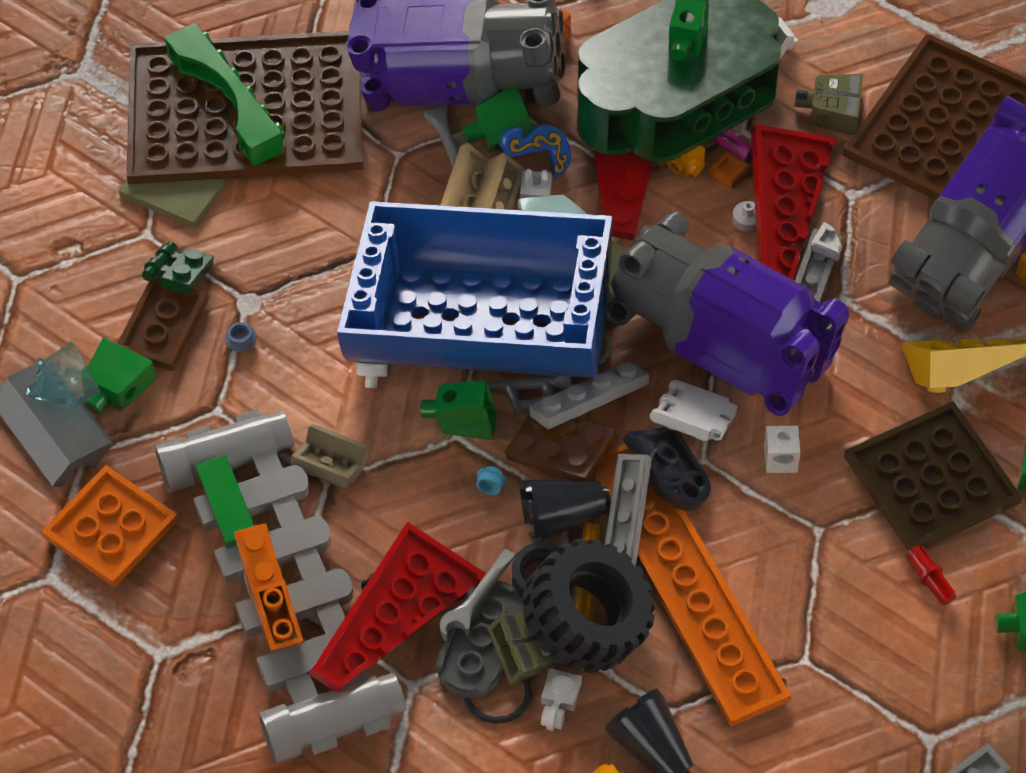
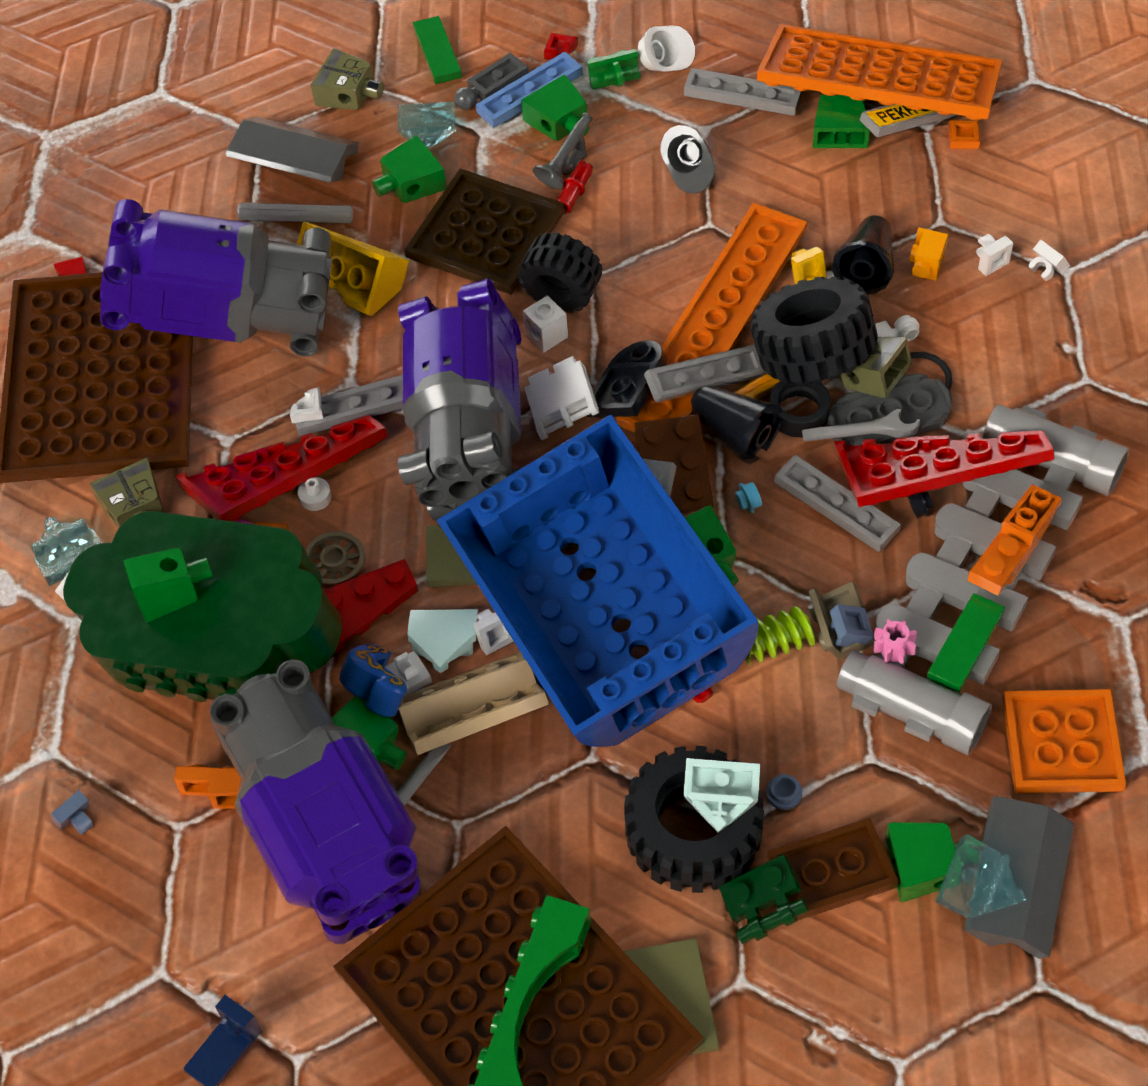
camera: 125 degrees left, 0 degrees up
none -> clear light blue slope [31,517,102,587]
none -> dark tan wheel [305,531,365,588]
none -> black tyre [518,232,603,313]
none -> dark grey piece [533,112,593,189]
none -> black tyre [624,746,764,893]
none -> dark grey piece [661,125,715,193]
none -> light aqua slope [684,758,760,833]
none -> lime piece [745,606,815,666]
none -> light grey plate [774,455,901,553]
none -> yellow tile [791,247,827,284]
none -> sand blue tile [829,604,874,647]
none -> bright pink gear [873,619,917,664]

